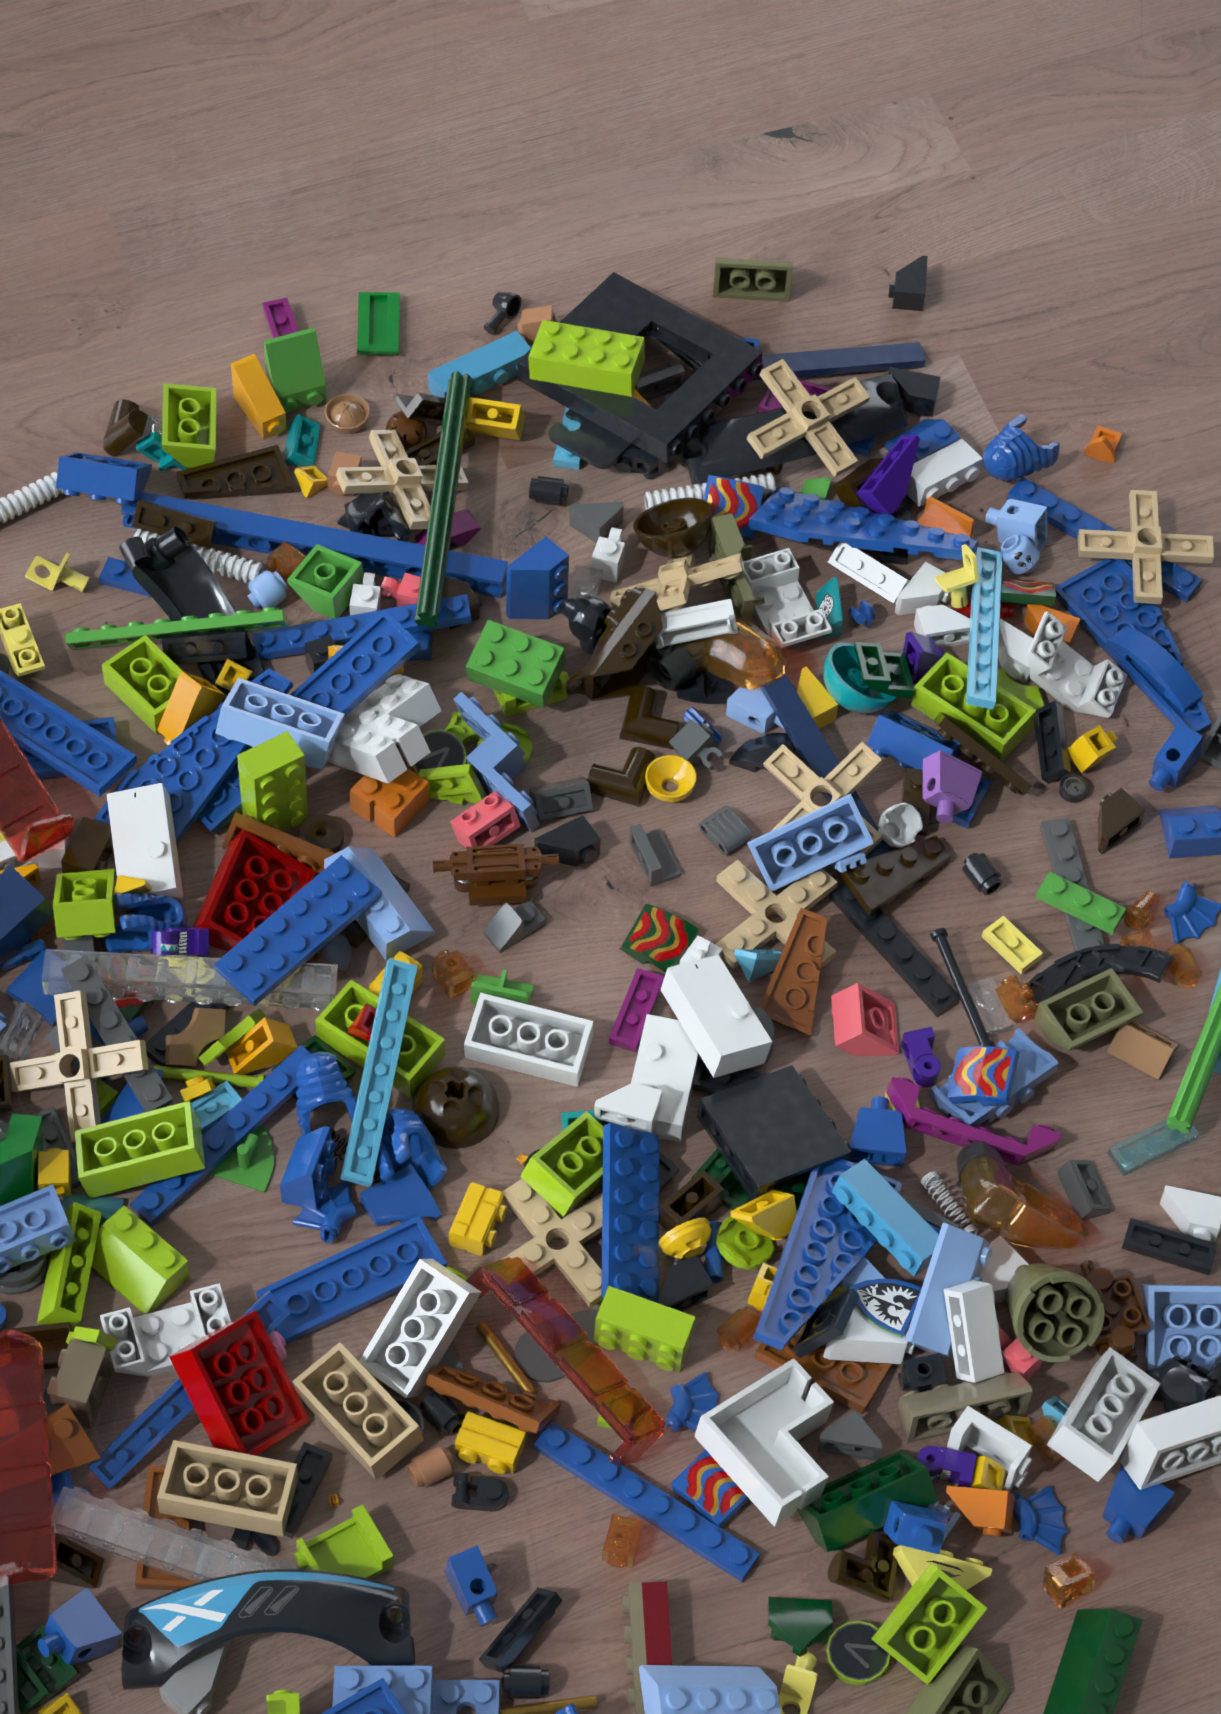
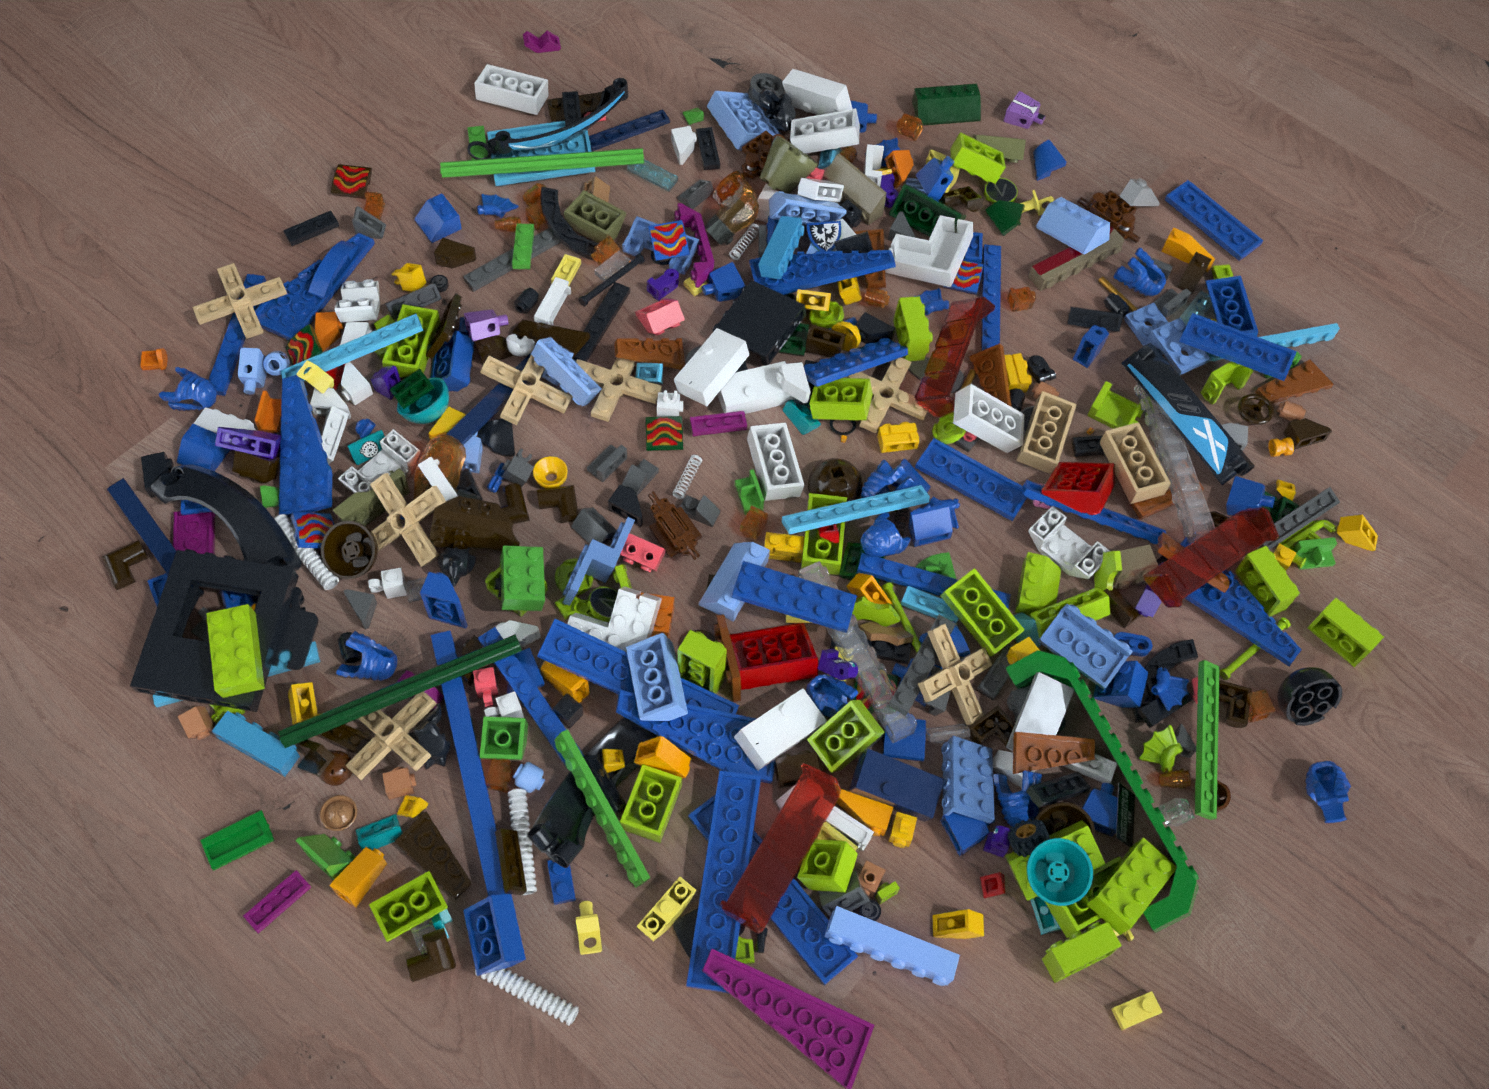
camera: 120 degrees left, 5 degrees up
yellow slope [114,875,152,895] -> none
yellow plate [180,1075,216,1102] -> none
black bar [484,292,521,335] -> none
dark grey piece [698,805,753,855] -> none
olive slope [713,257,793,302] -> none
tan piece [747,359,870,477] -> none
black slope [888,256,928,311] -> none
blue torso [1149,722,1203,792] -> none
none -> dark brown brick [102,540,148,590]
none -> blue hair [336,631,397,681]
none -> white slope [495,620,541,648]
none -> white container [534,277,571,325]
none -> dark grey slope [622,459,659,496]
none -> white piece [672,455,702,499]
none -> blue plate [964,232,983,263]

